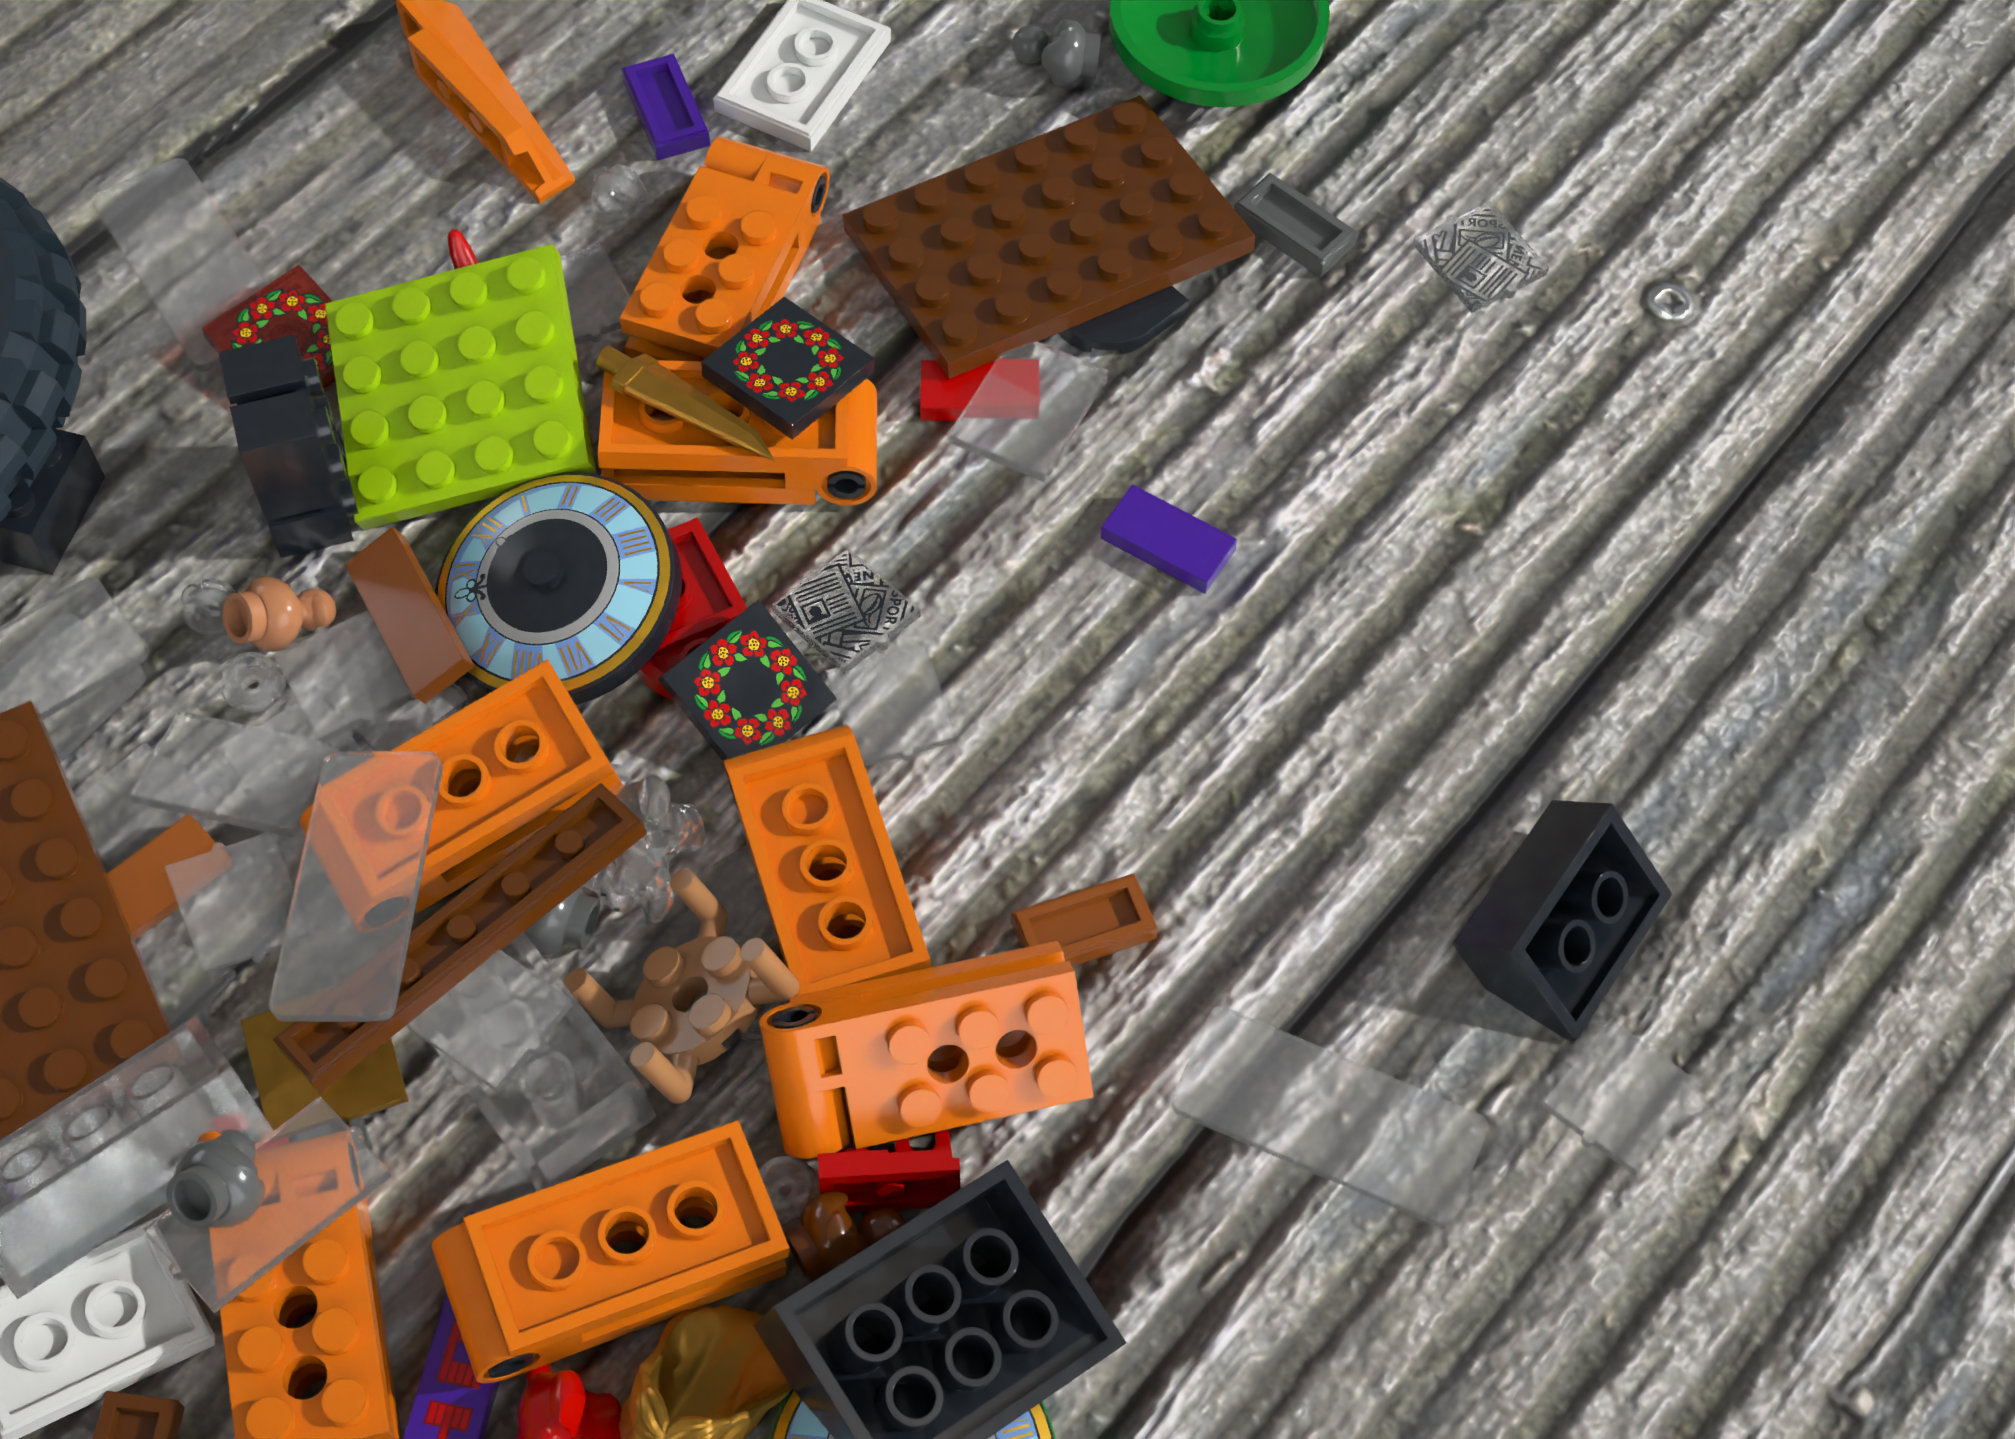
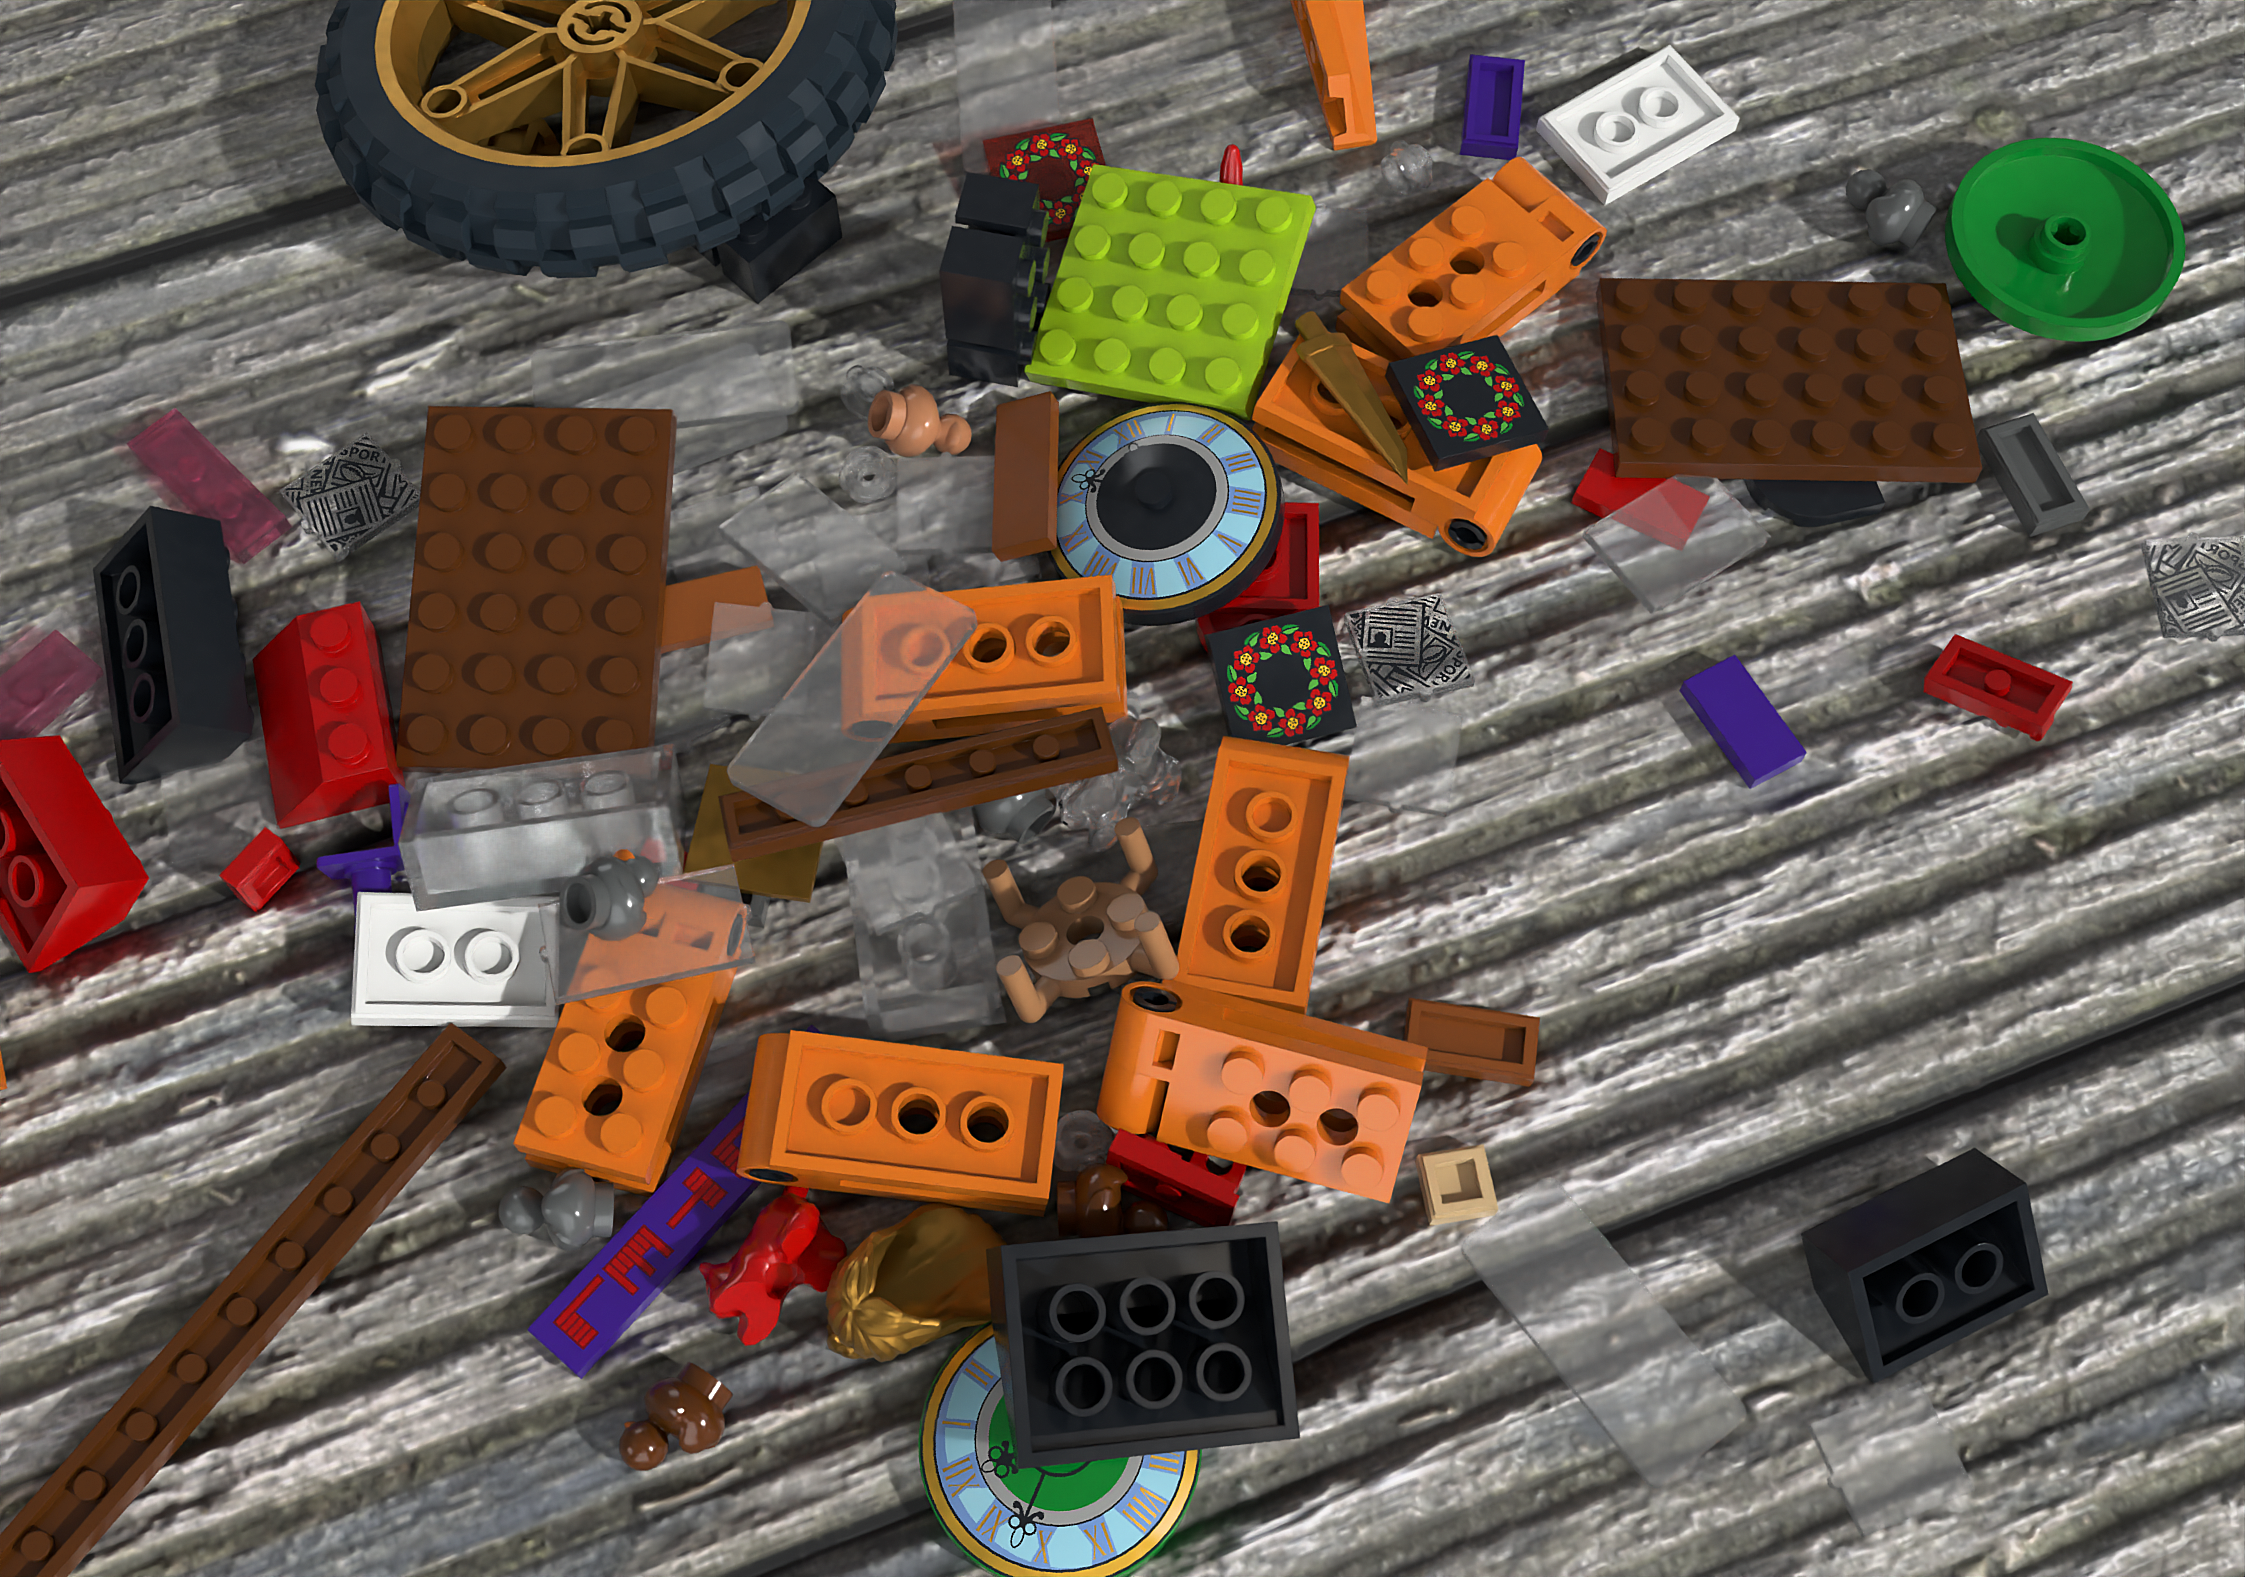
camera: 30 degrees right, 5 degrees up
none -> tan tile [1415,1144,1498,1226]
none -> red plate [1923,634,2073,741]

